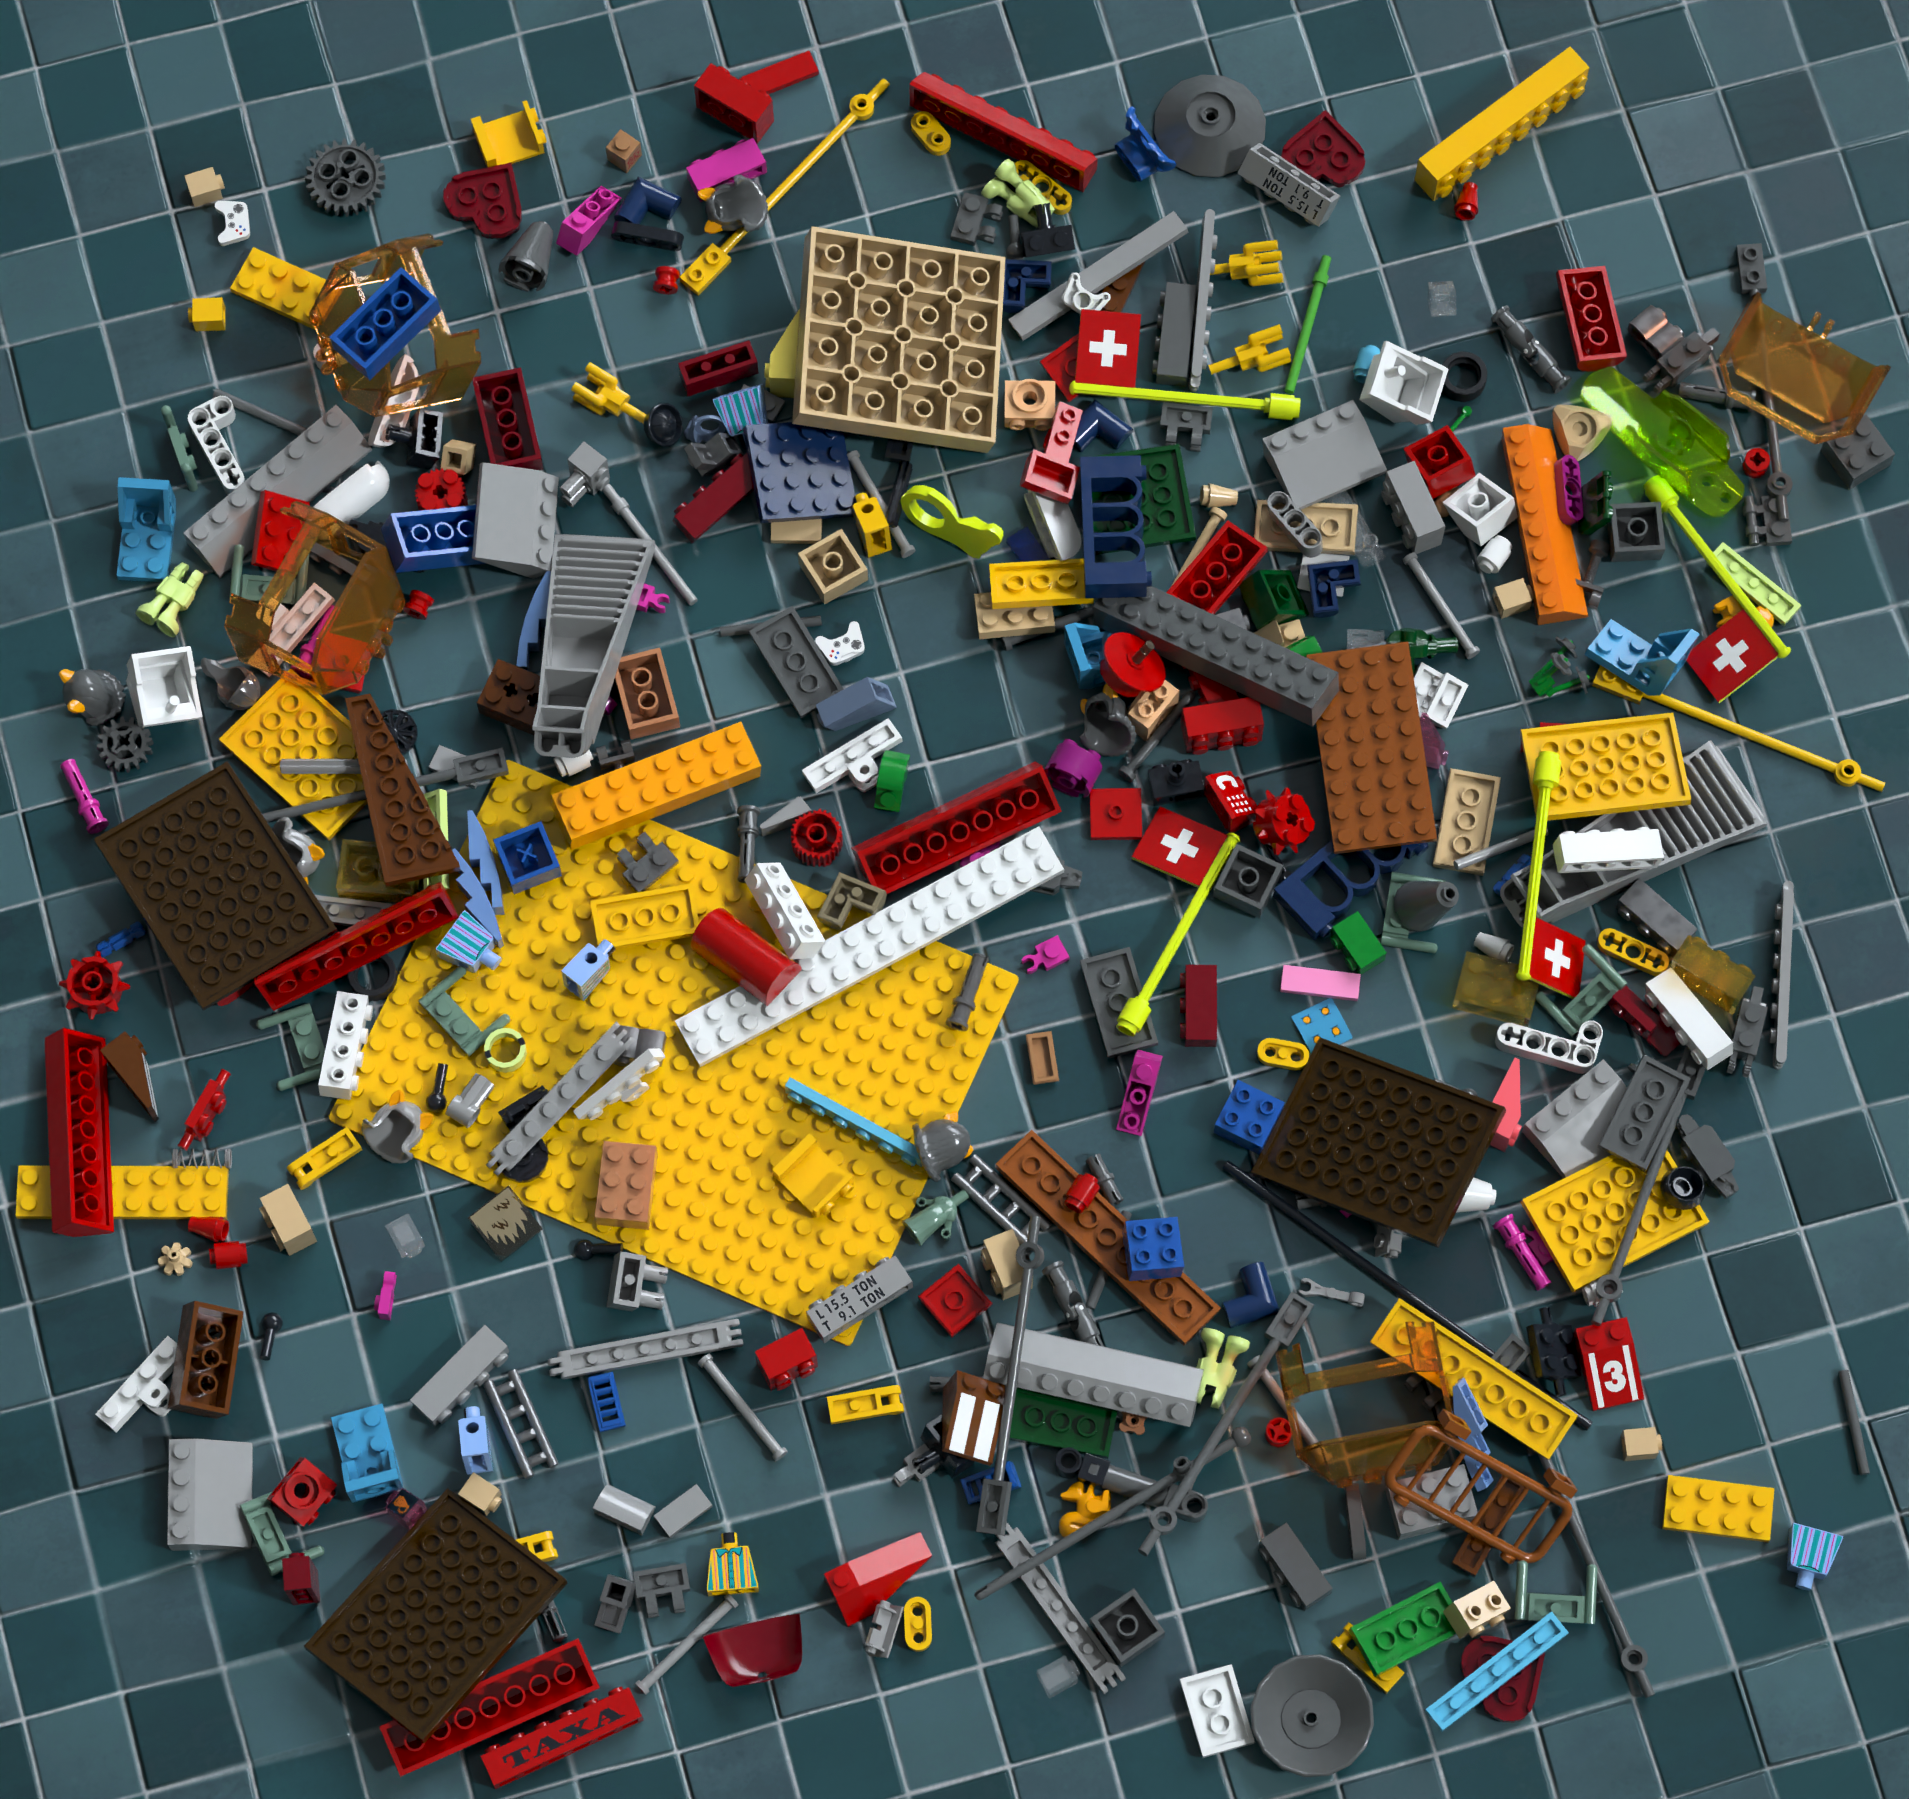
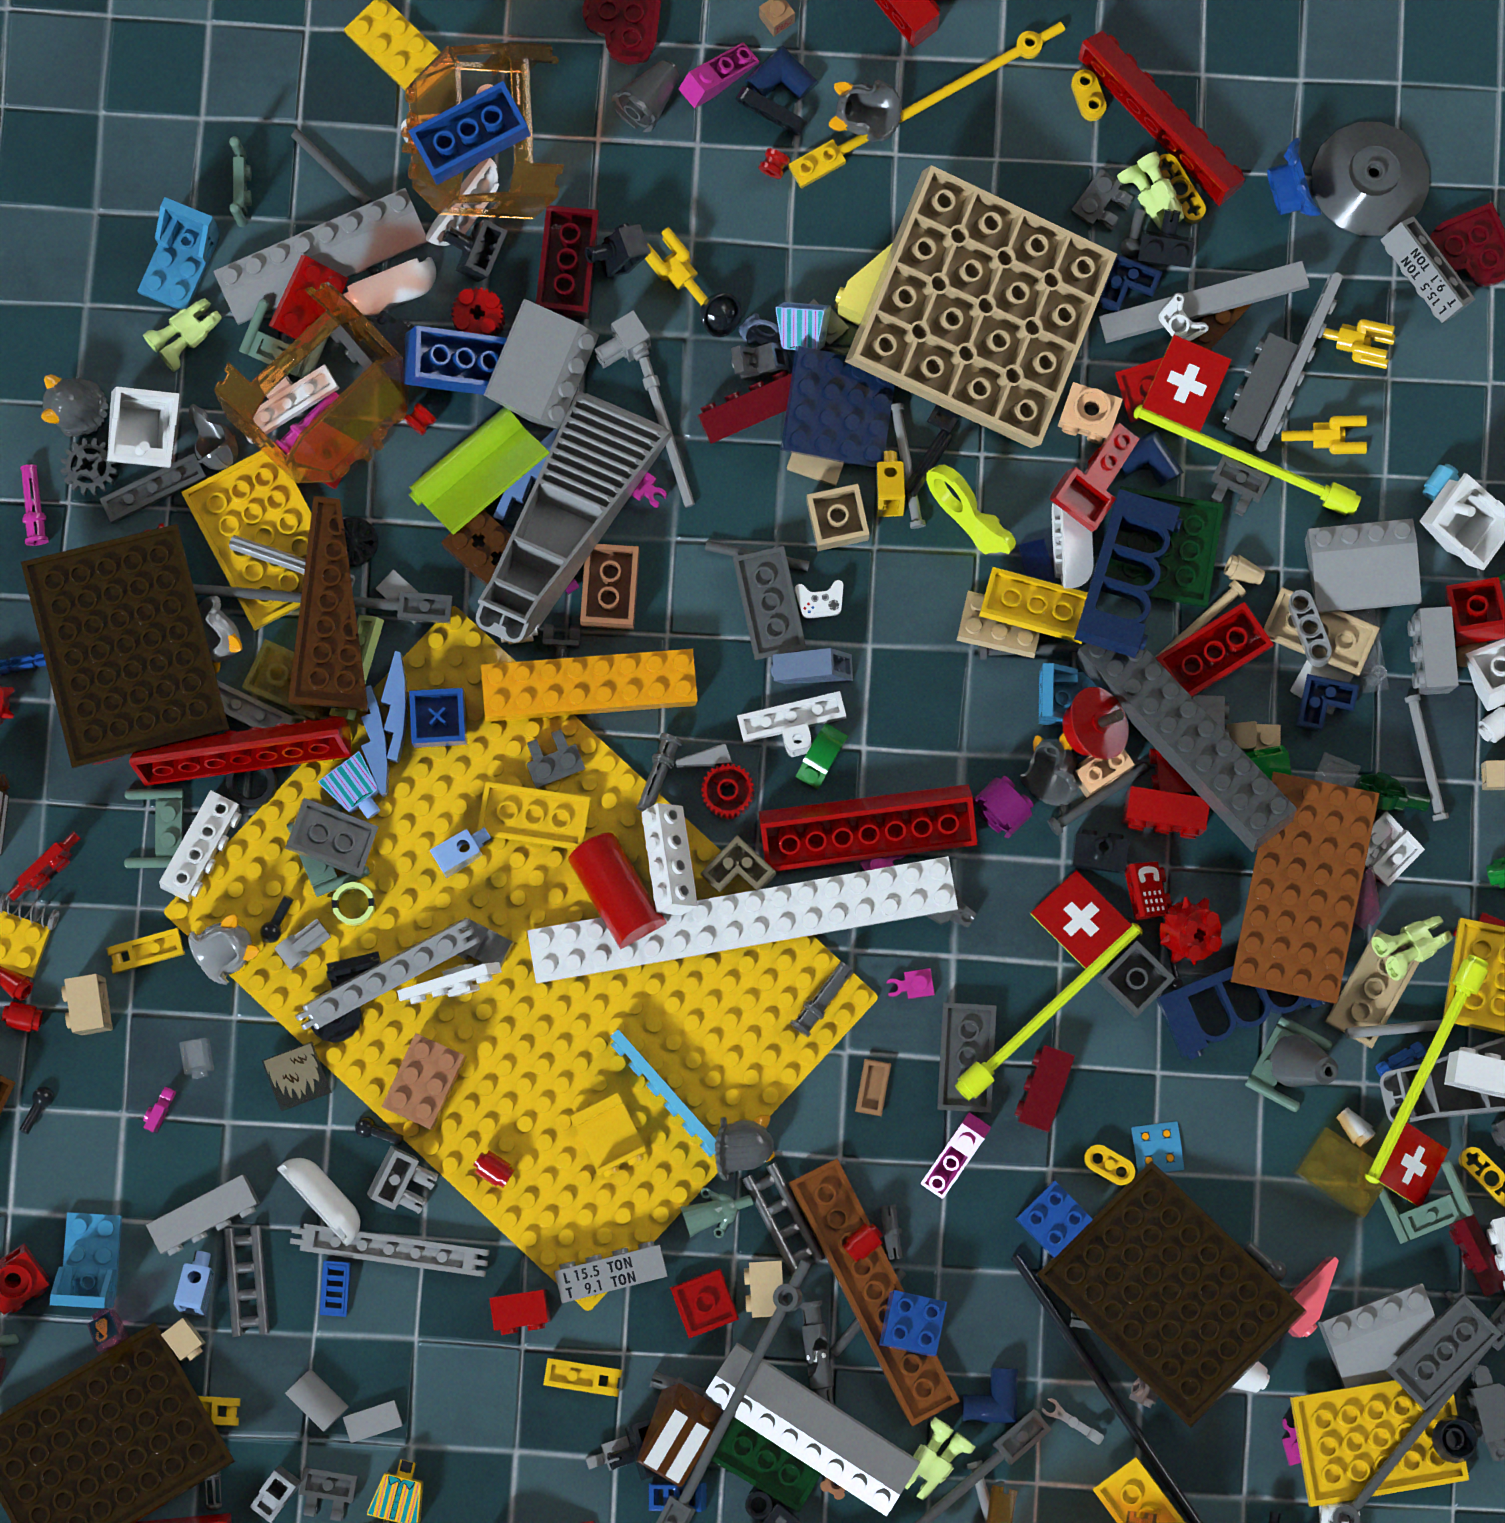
camera: 20 degrees right, 10 degrees up
yellow brick [188,297,225,331] -> none
white beam [188,396,245,495] -> none
tan brick [440,439,476,476] -> none
dark red brick [678,340,759,397] -> none
dark pink brick [686,138,767,202] -> none
light grey bar [698,1353,788,1461] -> none
red plate [1090,788,1142,840] -> none
dark green slope [1239,570,1309,629] -> none
bright pink tile [1280,965,1361,1001] -> none
bright green bar [1284,255,1332,394] -> none
green brick [1330,911,1387,975] -> none
dark pink pin [1493,1214,1551,1291] -> none
white beam [1495,1021,1603,1074] -> none
none -> dark grey plate [100,453,207,524]
none -> white brick [277,1158,360,1246]
none -> dark grey plate [285,798,379,877]
none -> lime door [408,407,550,535]
none -> red brick [473,1150,515,1188]
none -> black brick [585,223,651,278]
none -> yellowish green piece [1372,916,1453,981]

